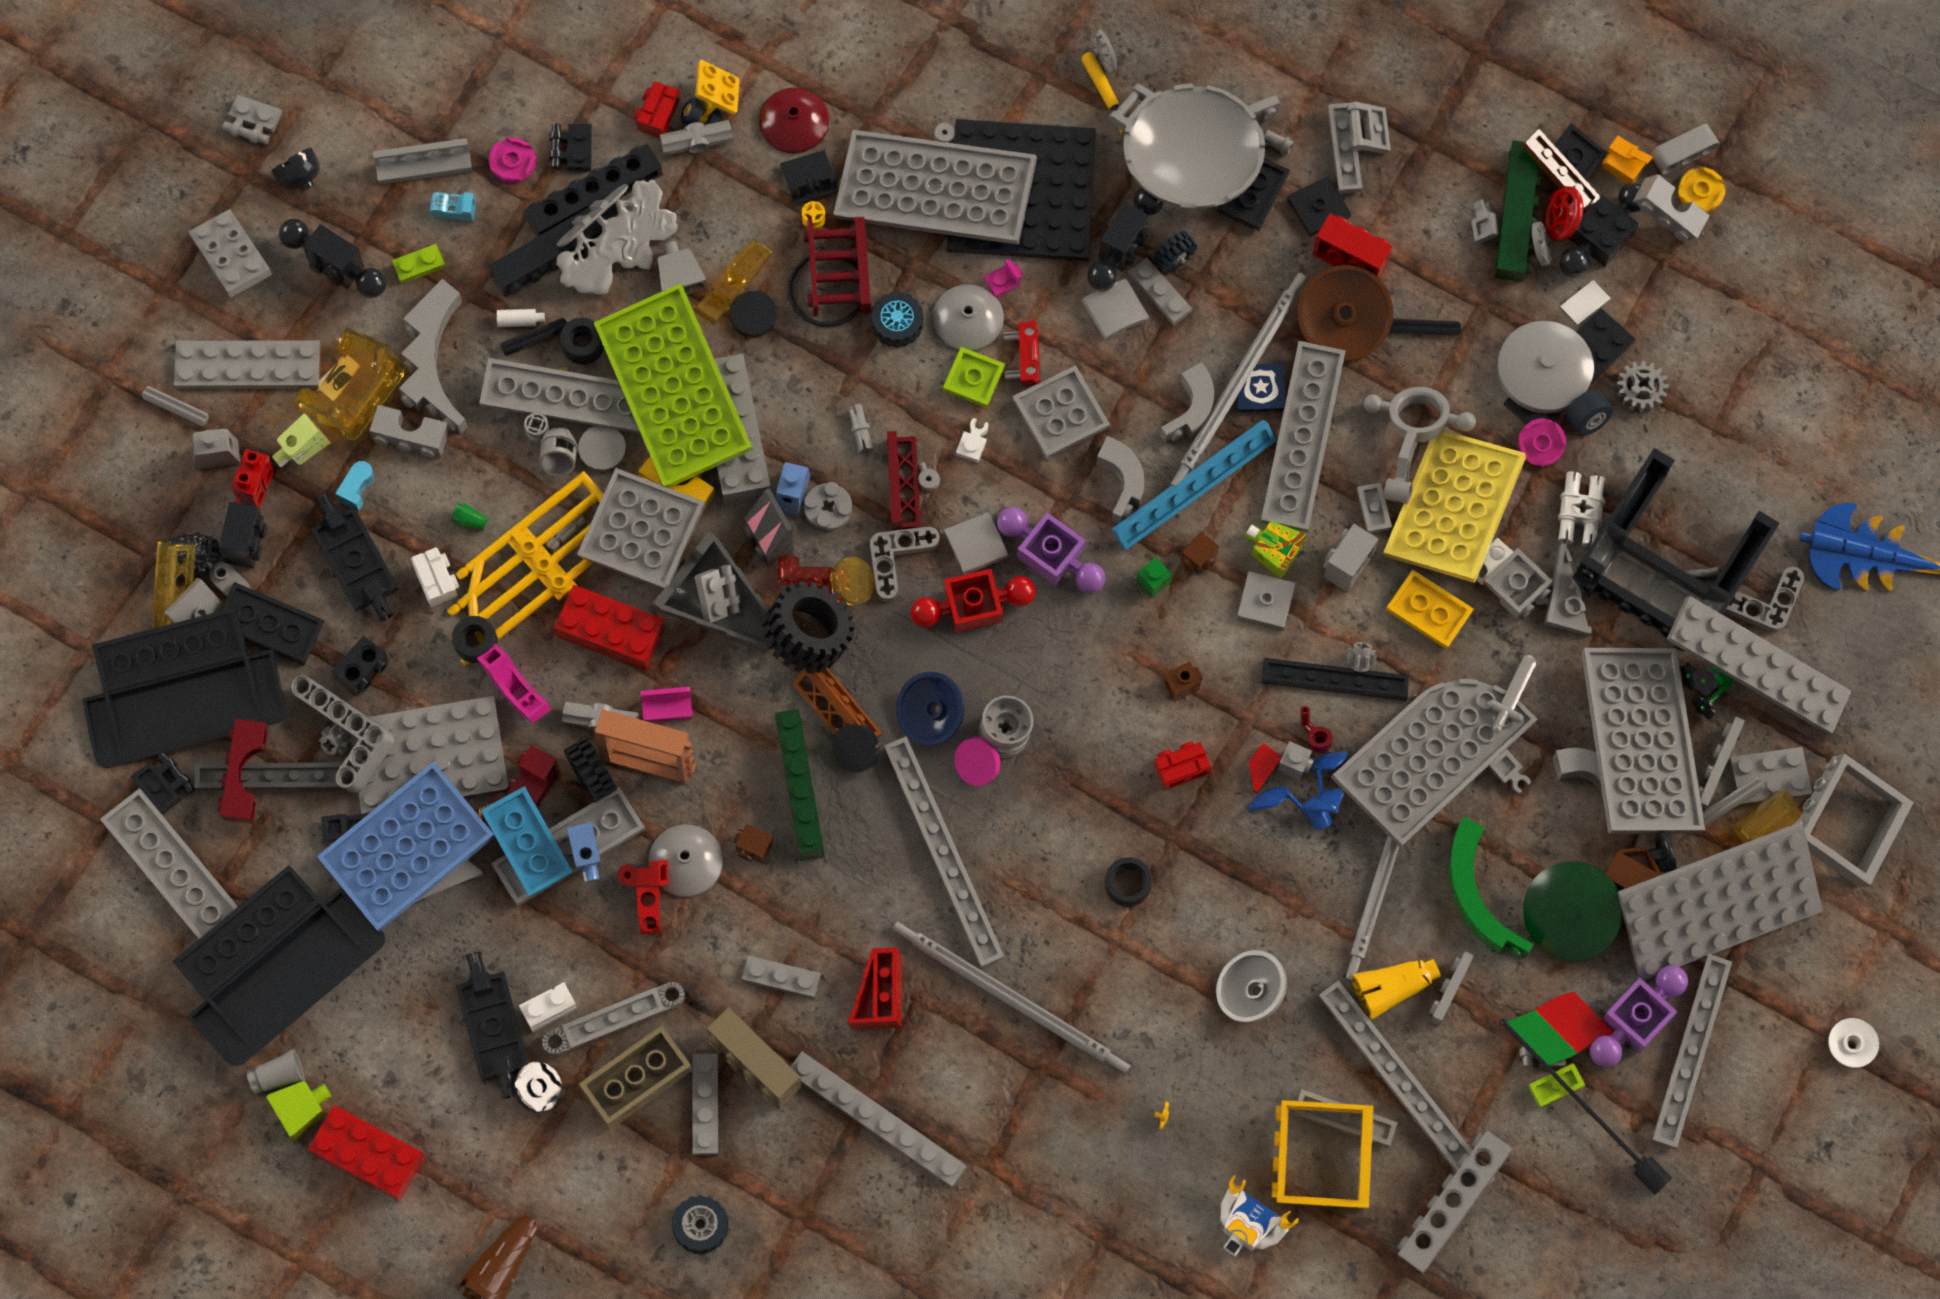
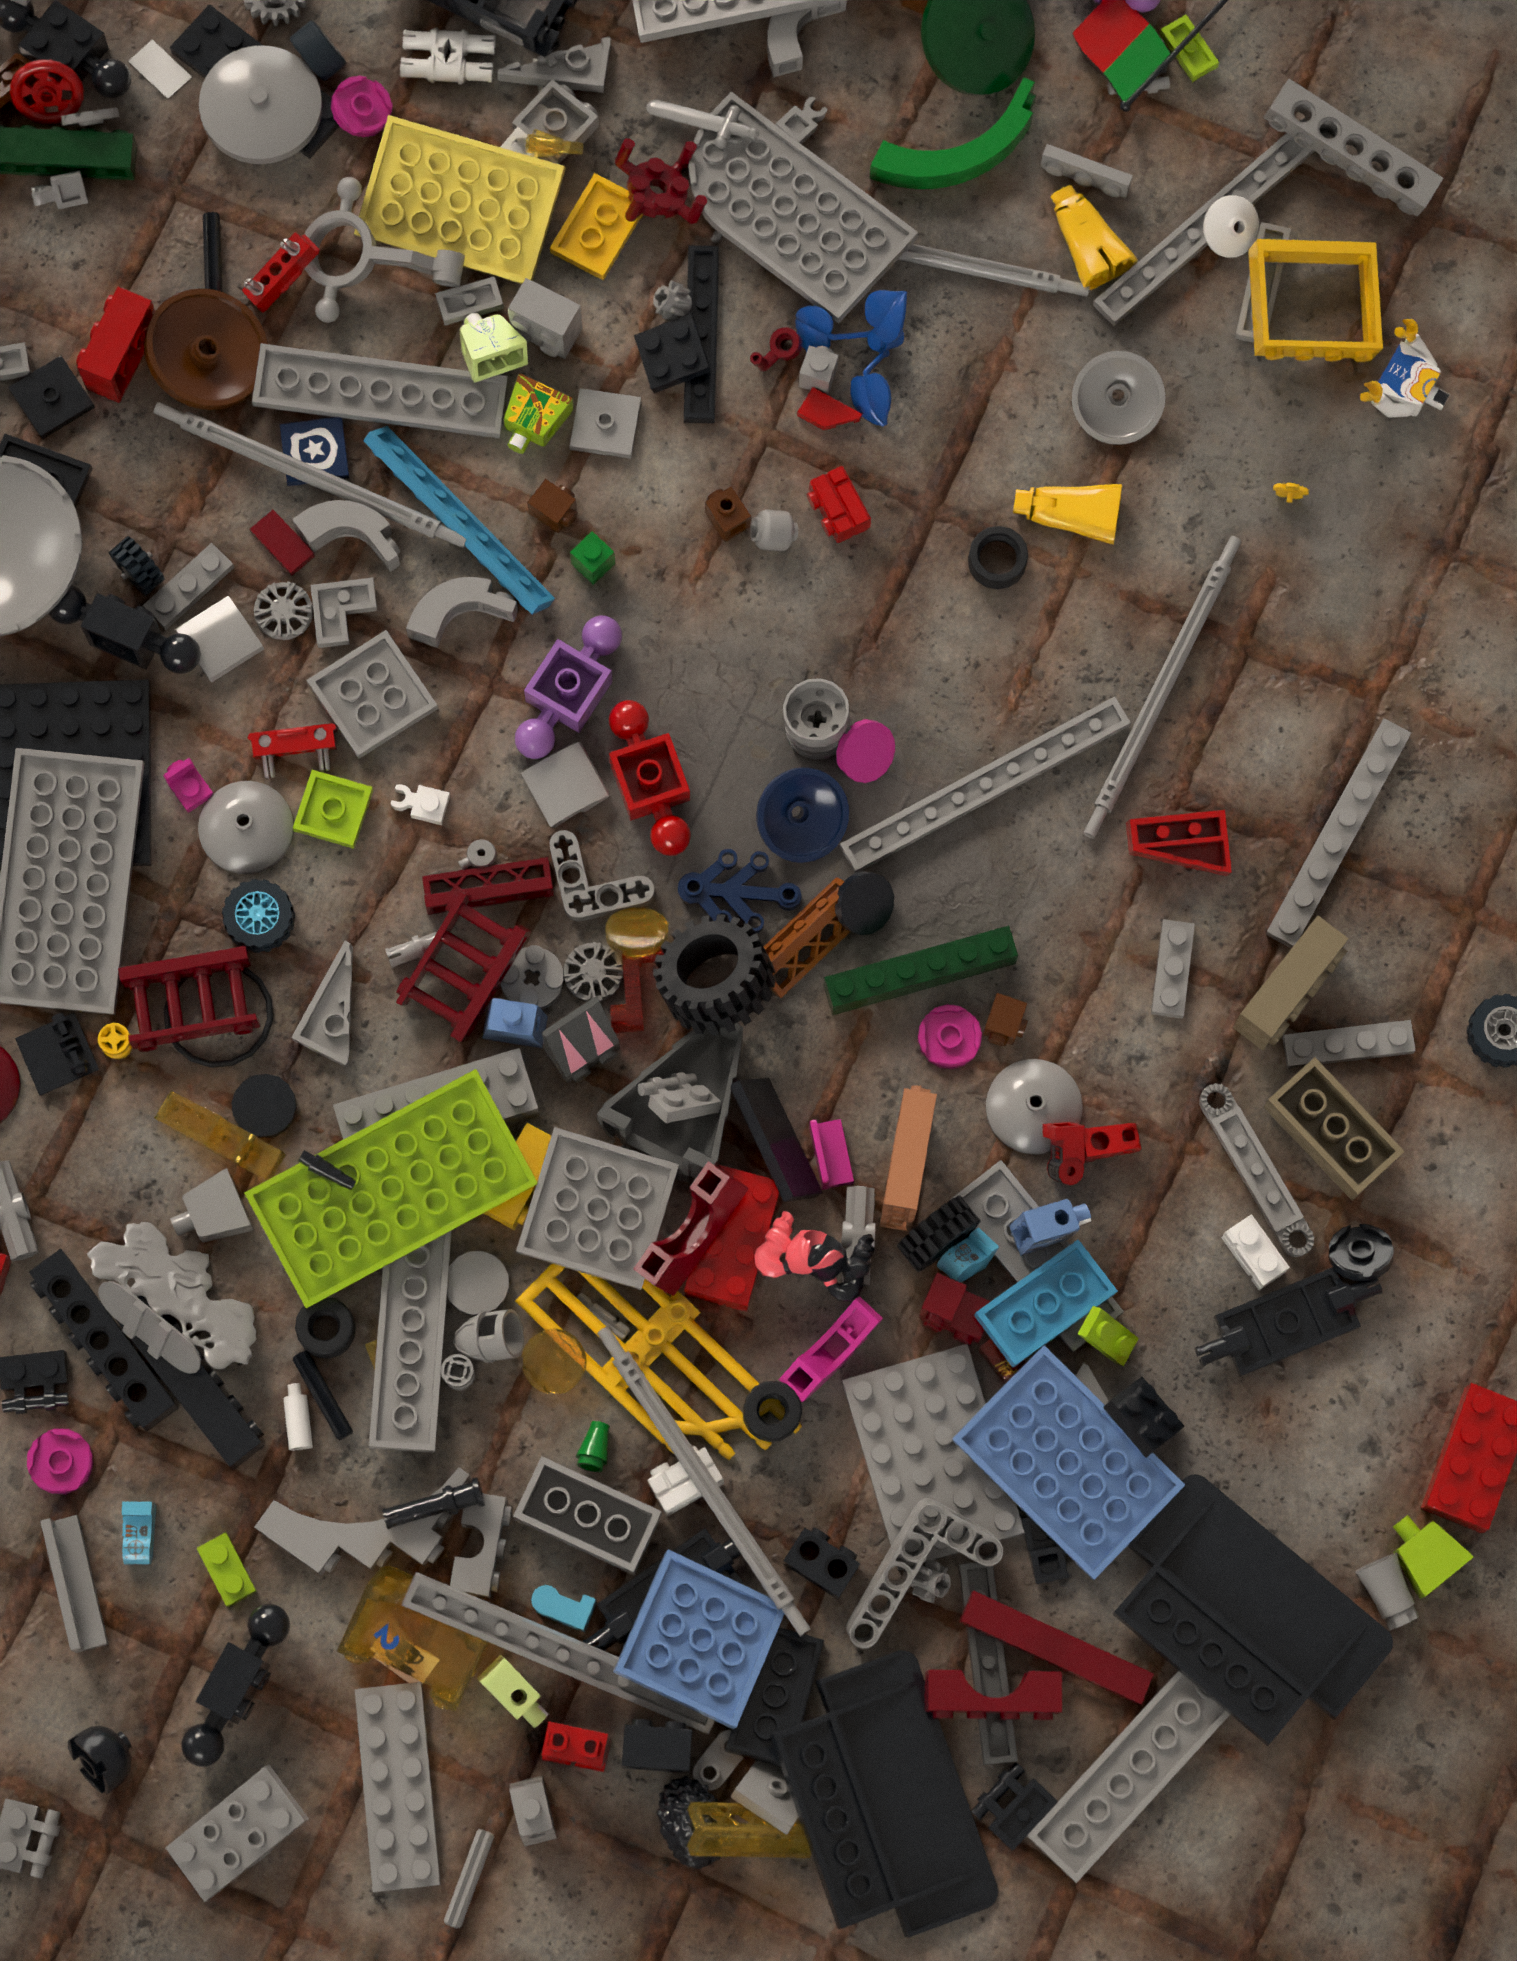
camera: 95 degrees left, 5 degrees up
none -> red piece [242,232,320,313]
none -> dark red tile [250,510,315,576]
none -> light grey wheel [254,581,313,640]
none -> light grey wing [291,941,353,1068]
none -> black animal [298,1150,356,1191]
none -> light grey plate [311,577,377,648]
none -> clear yellow brick [364,1613,415,1668]
none -> black pin [382,1477,485,1530]
none -> dark red fence [396,892,532,1042]
none -> light grey plate [402,1572,715,1734]
none -> yellowish green torso [460,313,528,383]
none -> light grey brick [513,1456,662,1576]
none -> clear yellow tile [522,1328,587,1394]
none -> clear yellow cone [525,128,583,158]
none -> light grey wheel [563,942,623,1002]
none -> light grey axle [597,1326,811,1636]
none -> medium blue plate [613,1549,785,1729]
none -> dark red plate [615,138,708,224]
none -> dark red arch [633,1161,749,1296]
none -> black plate [634,313,711,394]
none -> dark blue plant [678,849,802,934]
none -> black tile [730,1078,823,1202]
none -> light grey head [750,509,798,551]
none -> hair [754,1211,875,1302]
none -> dark pink tile [918,1004,982,1069]
none -> medium azure leg [937,1227,999,1283]
none -> dark red tile [959,1591,1154,1705]
none -> yellow piece [1013,484,1122,545]
none -> lime plate [1078,1306,1139,1367]
none -> black plate [1103,1376,1185,1458]
none -> white dish [1203,195,1259,258]

